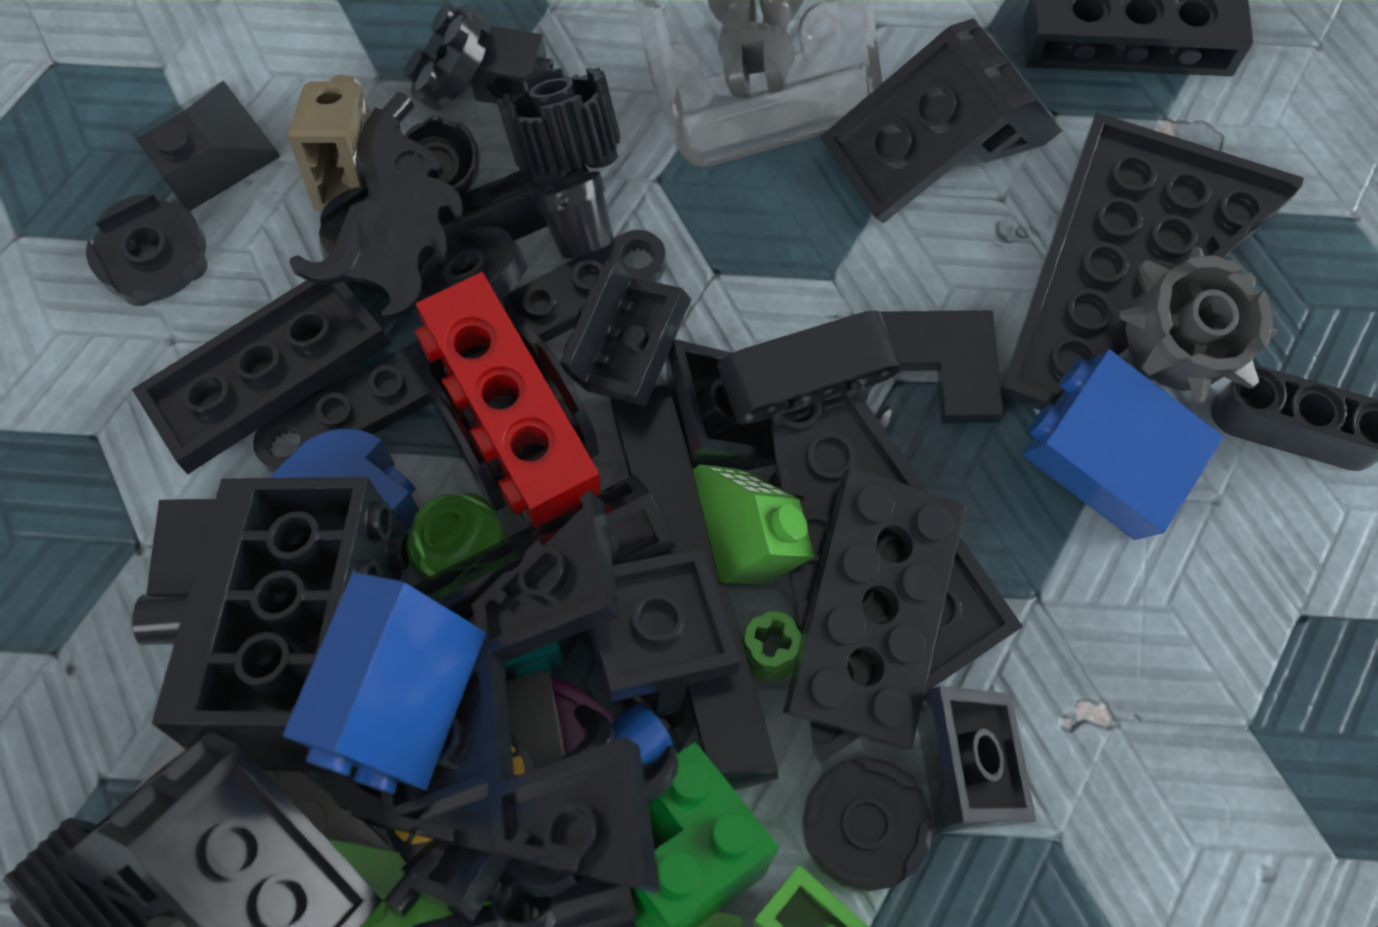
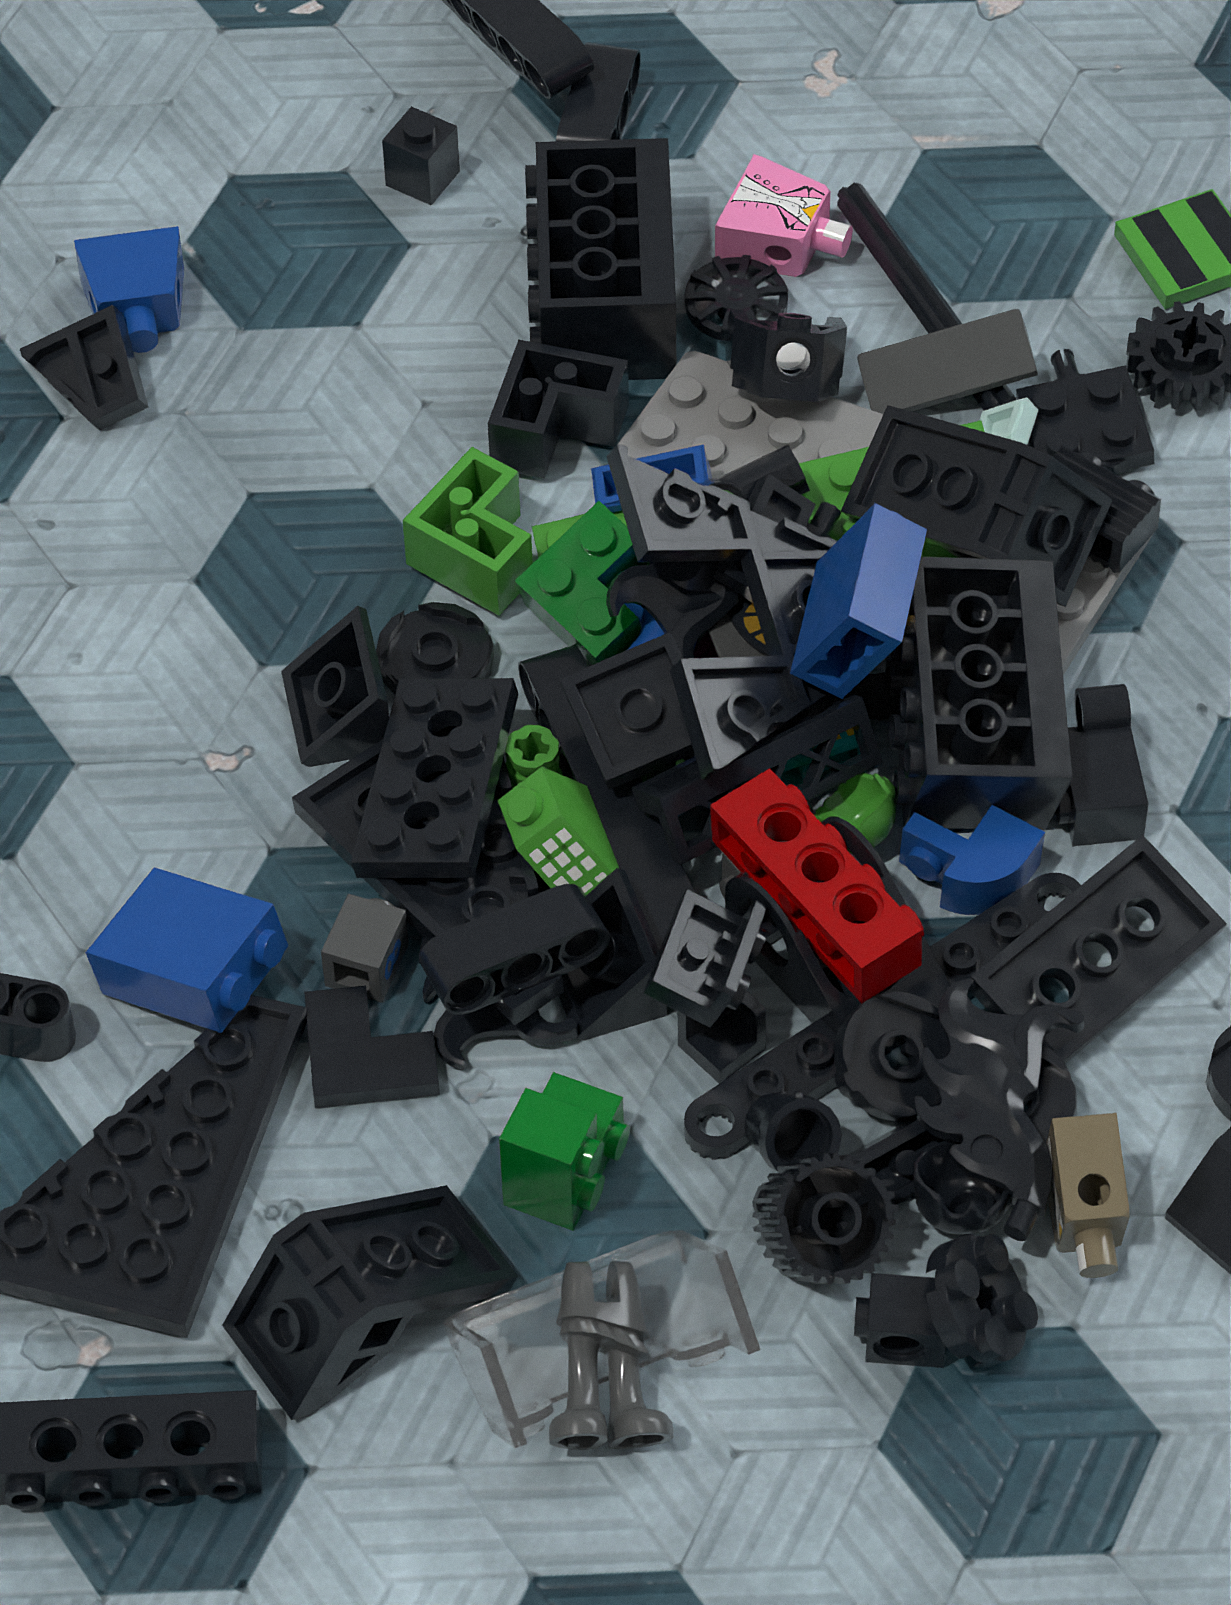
camera: 175 degrees right, 15 degrees down
dark grey brick [1119,247,1277,403] -> none
none -> dark grey brick [321,894,409,1003]
none -> green brick [499,1072,630,1231]

